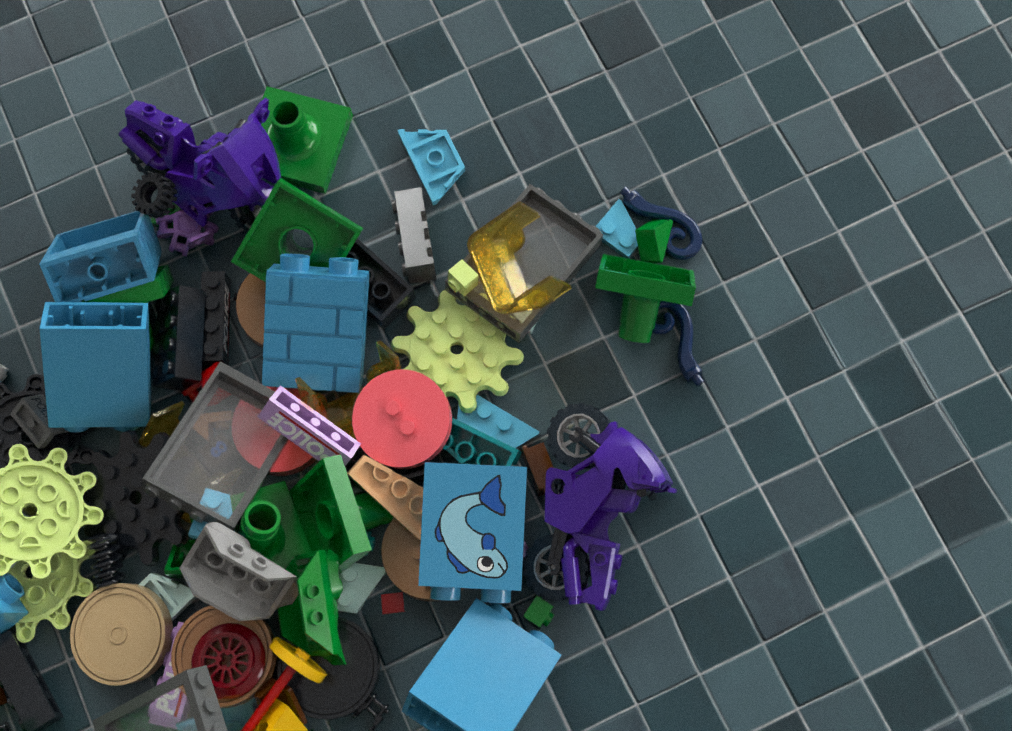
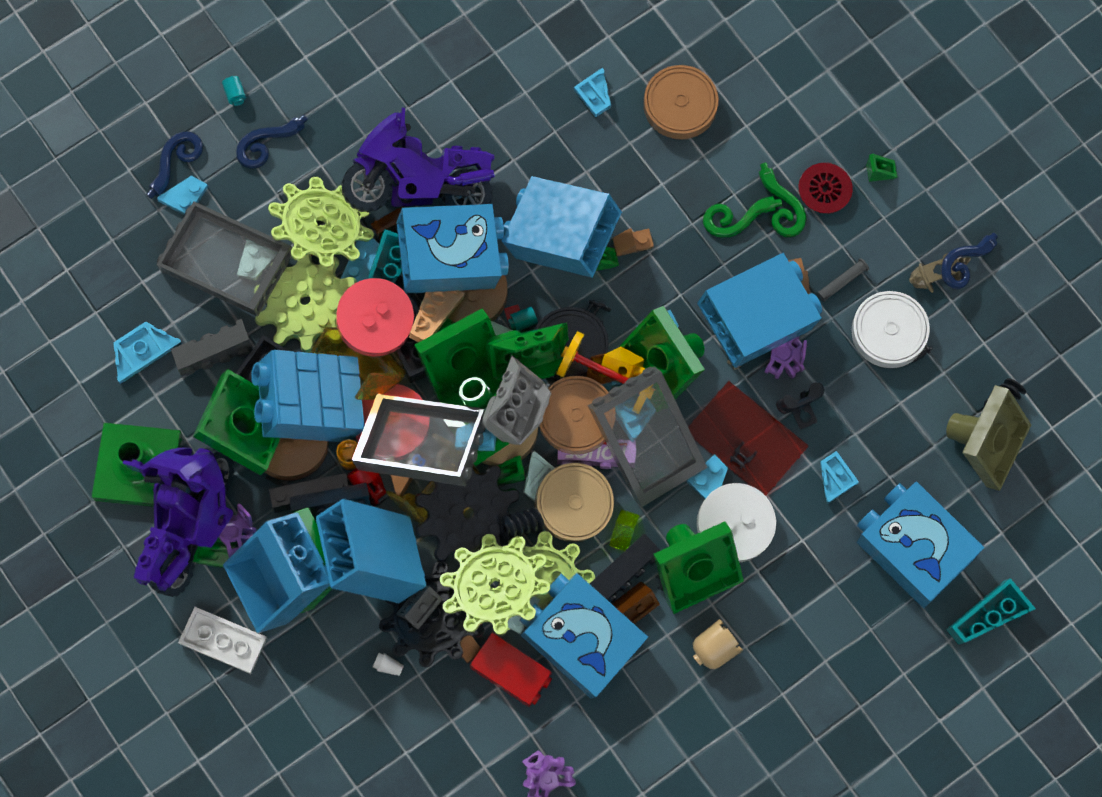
camera: 105 degrees left, 0 degrees up
black tyre [131,173,178,218] -> none
dark red piece [191,623,265,699] -> none
lavender brick [257,386,361,466] -> none
yellowish green plate [448,259,478,296] -> none
clear yellow windscreen [467,201,572,314] -> none
green plate [523,596,555,630] -> none
green piece [595,254,696,343] -> none
green slope [635,219,673,263] -> none
none -> white plate [178,607,267,674]
none -> teal brick [222,76,246,106]
none -> yellowish green plate [268,177,374,268]
none -> light orange wheel [336,439,358,471]
none -> teal brick [508,307,538,331]
none -> clear neon green slope [609,509,639,551]

